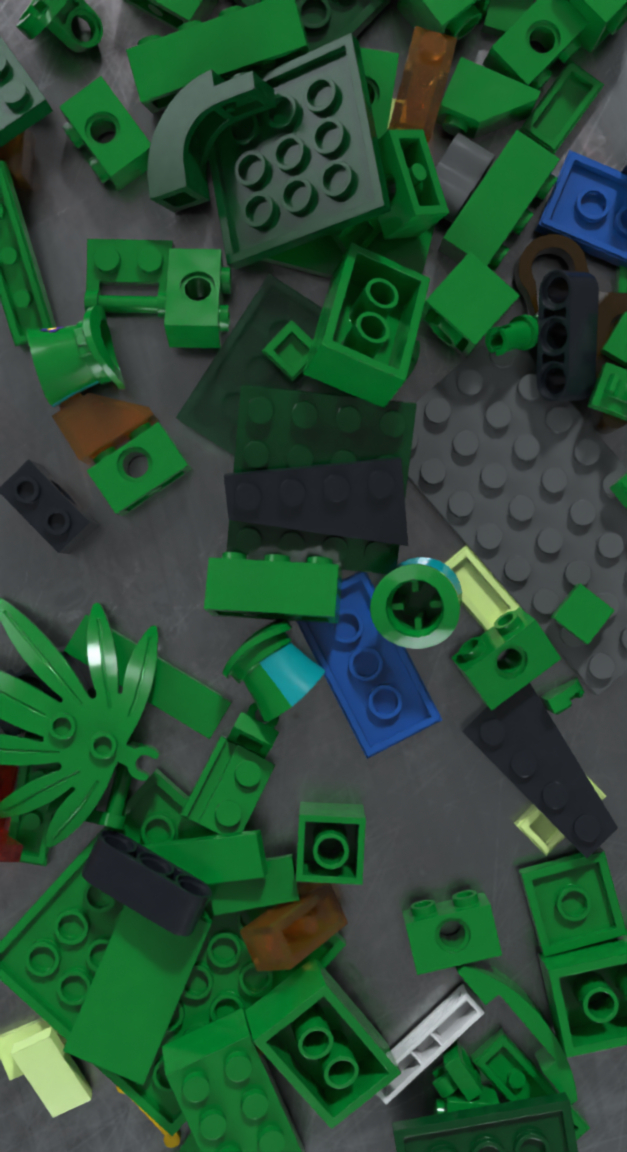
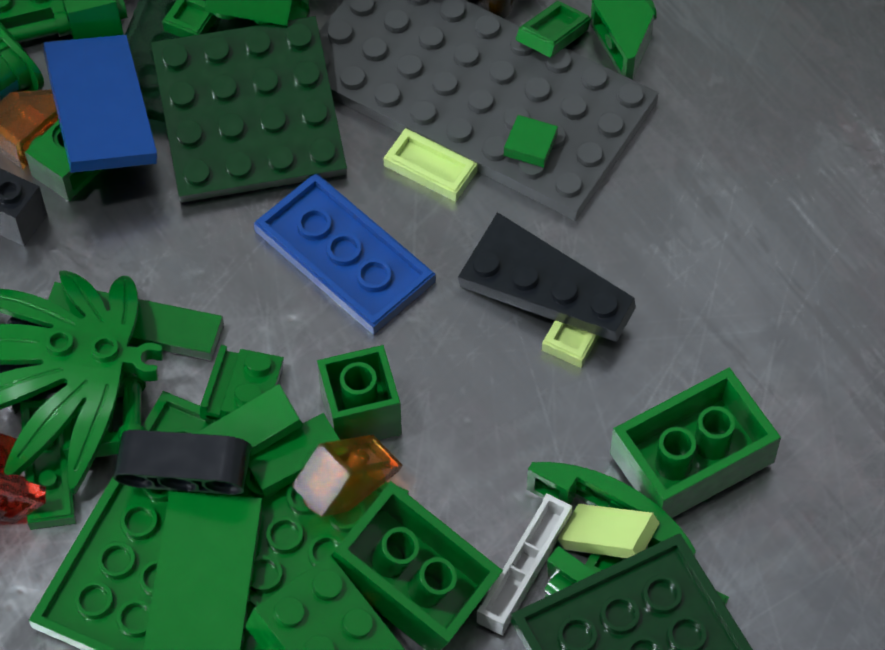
camera: 10 degrees left, 30 degrees down
green brick [204,552,343,624] -> none
green hat [222,620,325,722] -> none
black wing [224,457,408,546] -> none
green tile [227,702,279,759] -> none
green hat [370,557,462,649] -> none
green brick [402,890,502,975] -> none
green brick [451,607,561,711] -> none
green plate [519,847,627,957] -> none
green tile [539,677,585,715] -> none
none -> blue tile [43,35,157,173]
none -> yellowish green tile [557,504,660,558]

